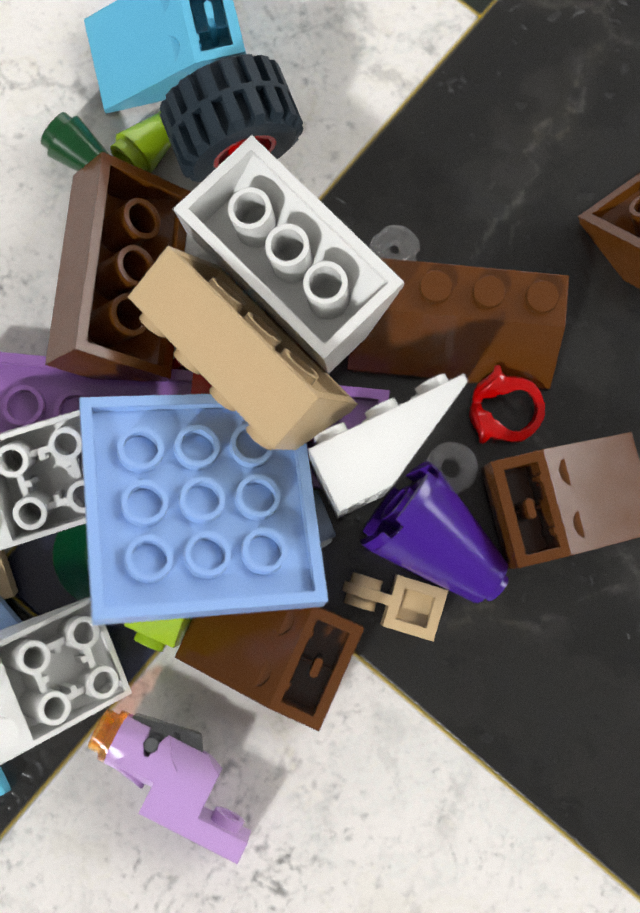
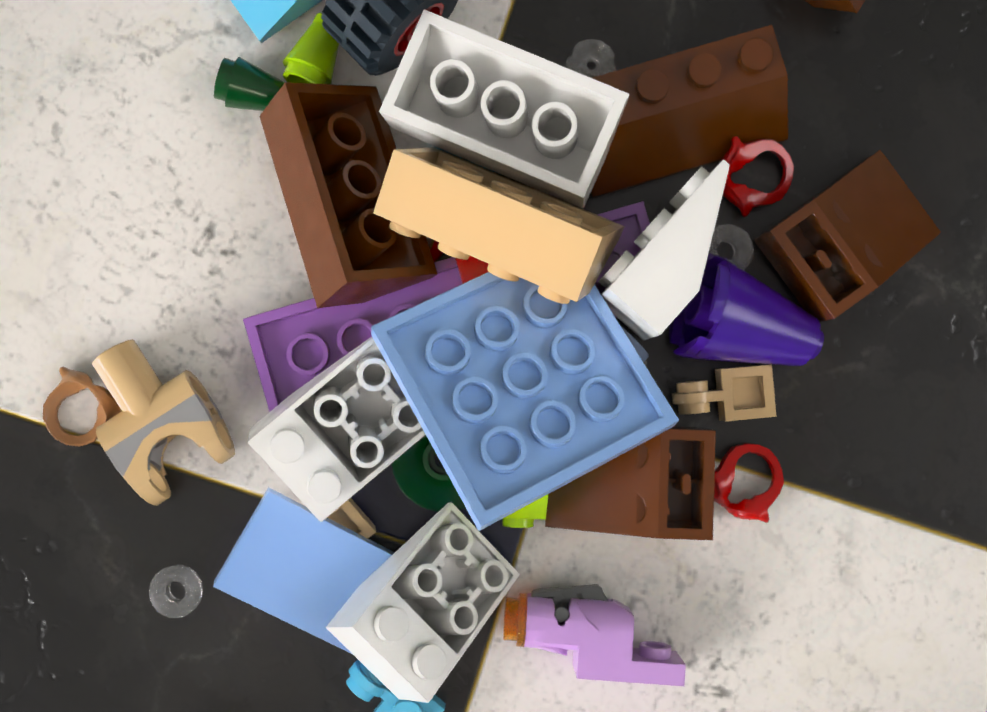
camera: 20 degrees left, 5 degrees up
none -> red piece [714,443,784,523]

